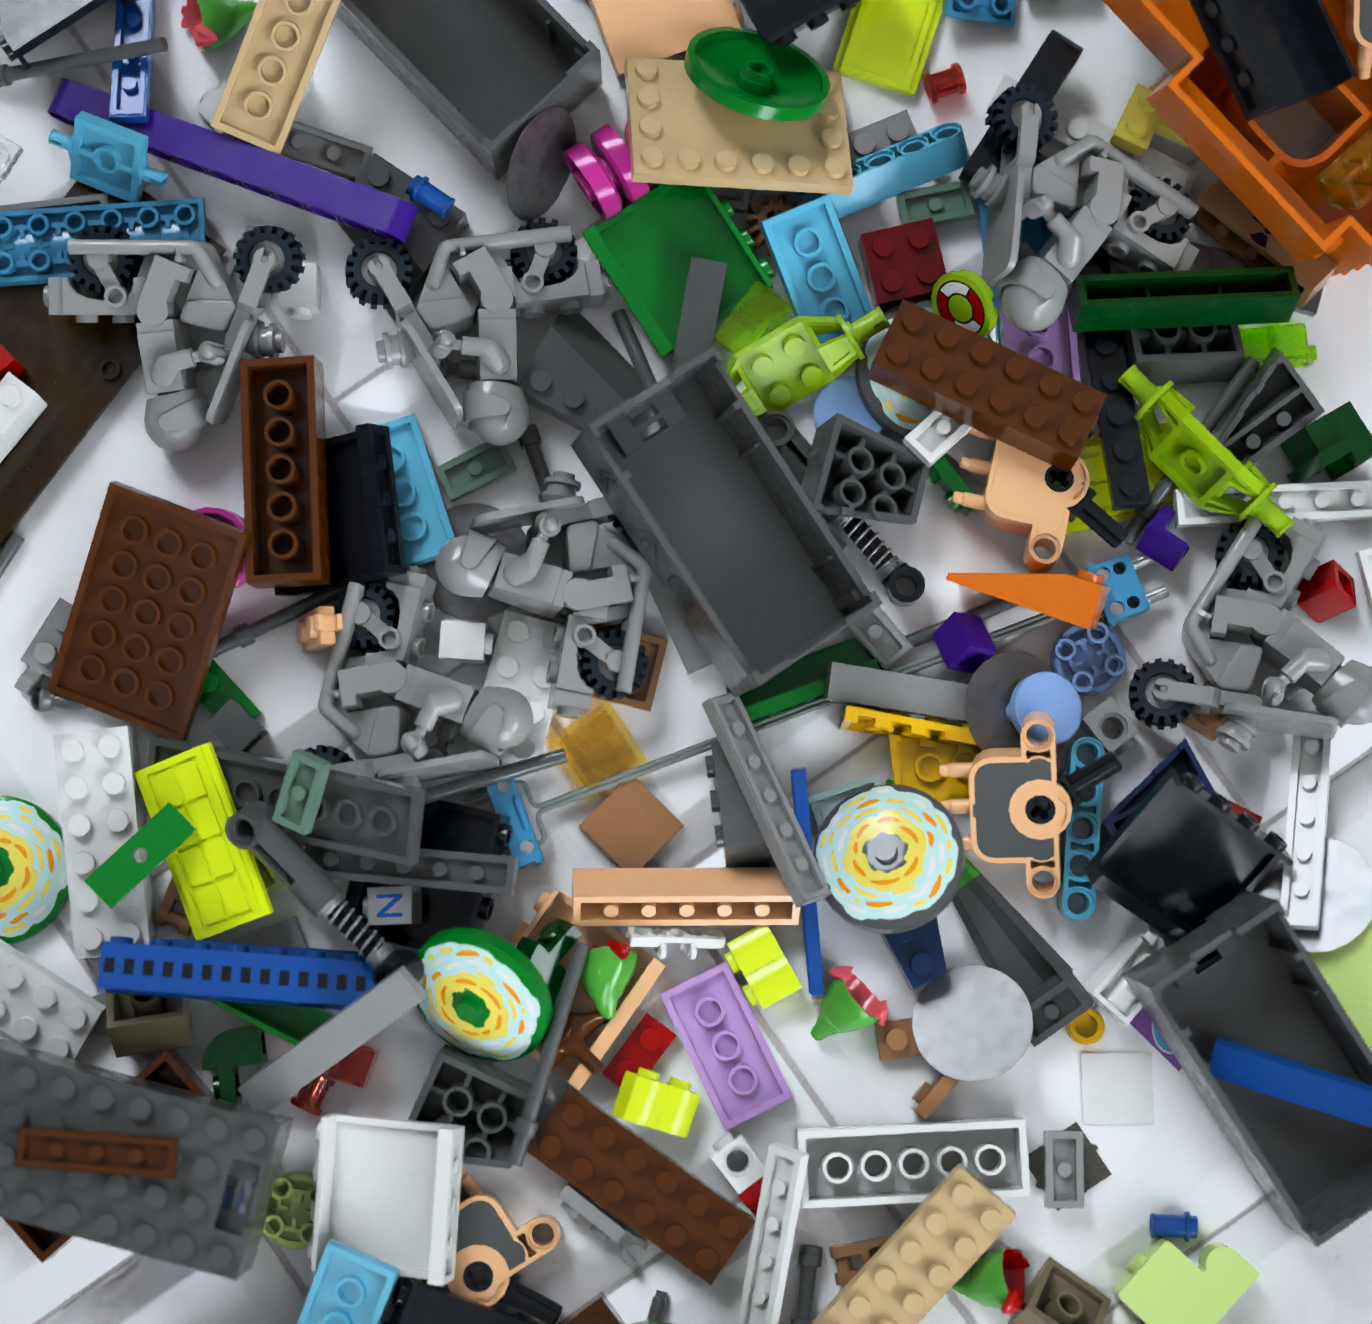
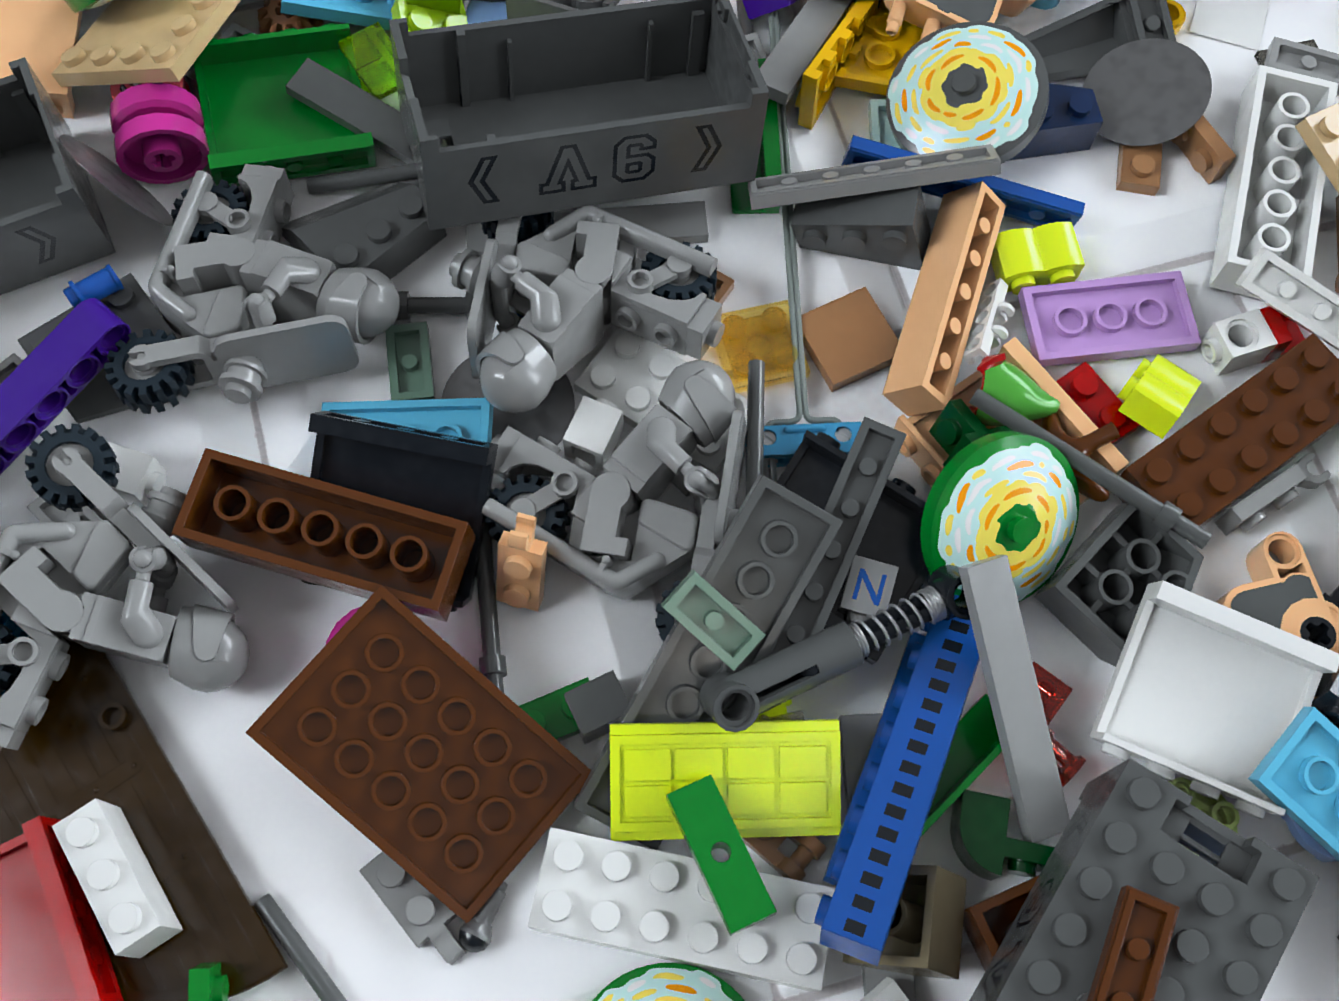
camera: 70 degrees left, 15 degrees down
bright green hat [810,966,888,1041] -> none

